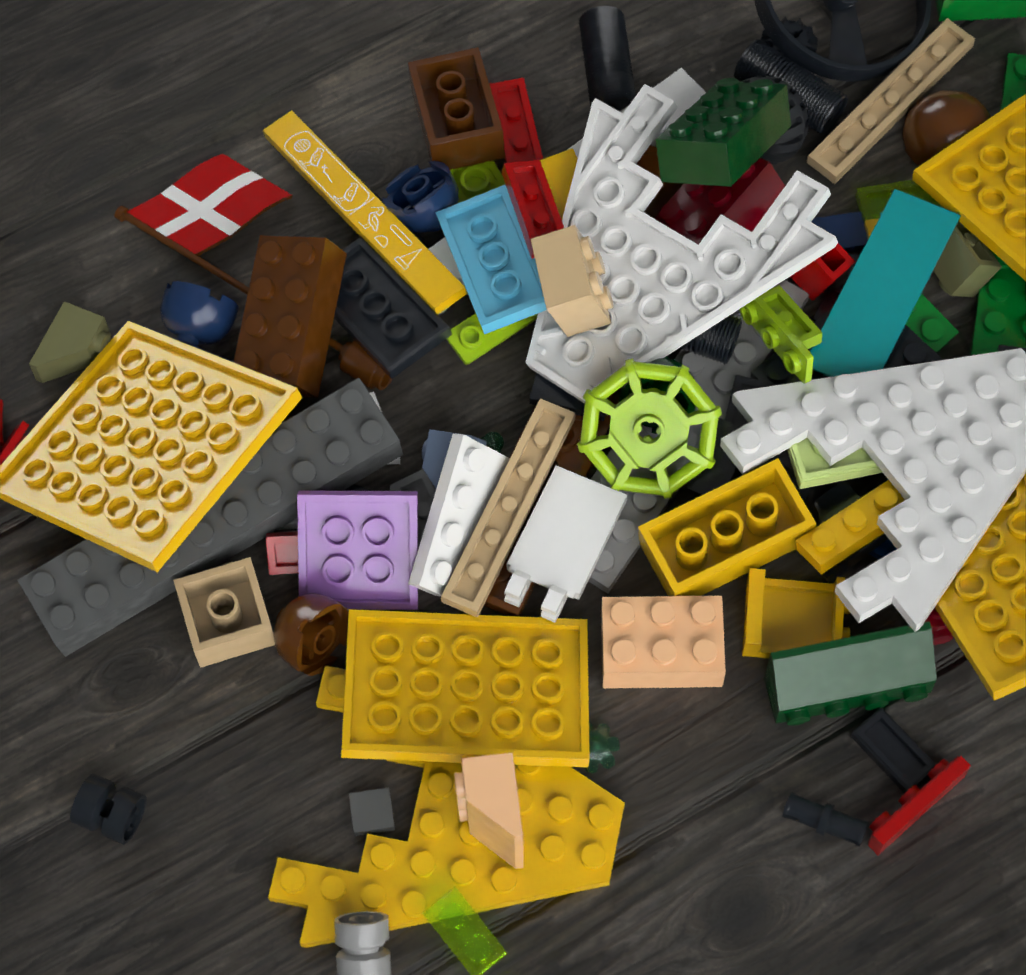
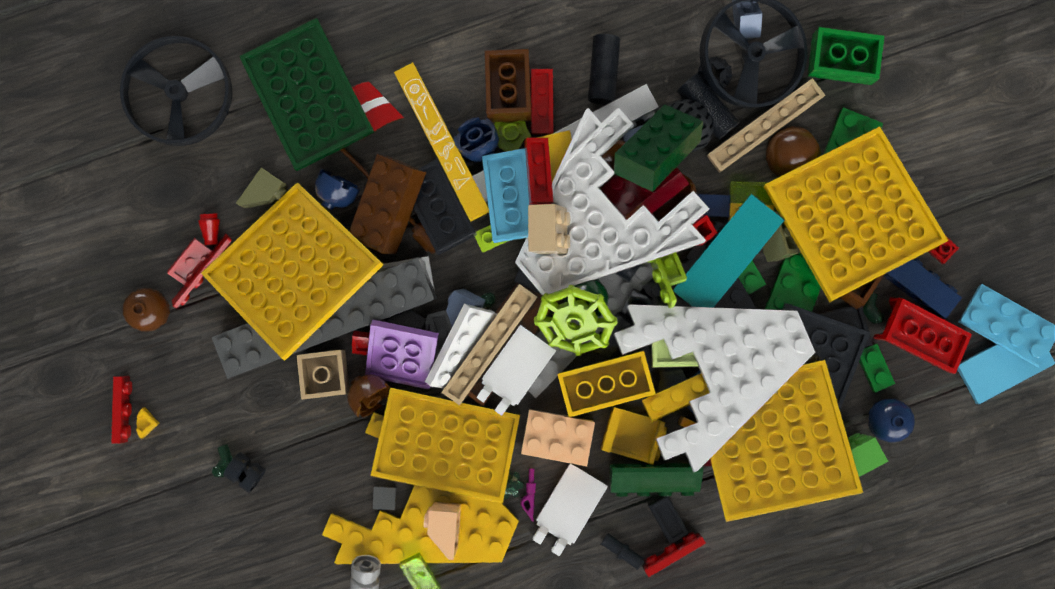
camera: 10 degrees right, 20 degrees up
none -> clear green arm [212,444,233,478]
none -> dark green plate [239,18,374,171]
none -> magenta hand [520,468,536,522]
none -> white tile [533,463,608,556]

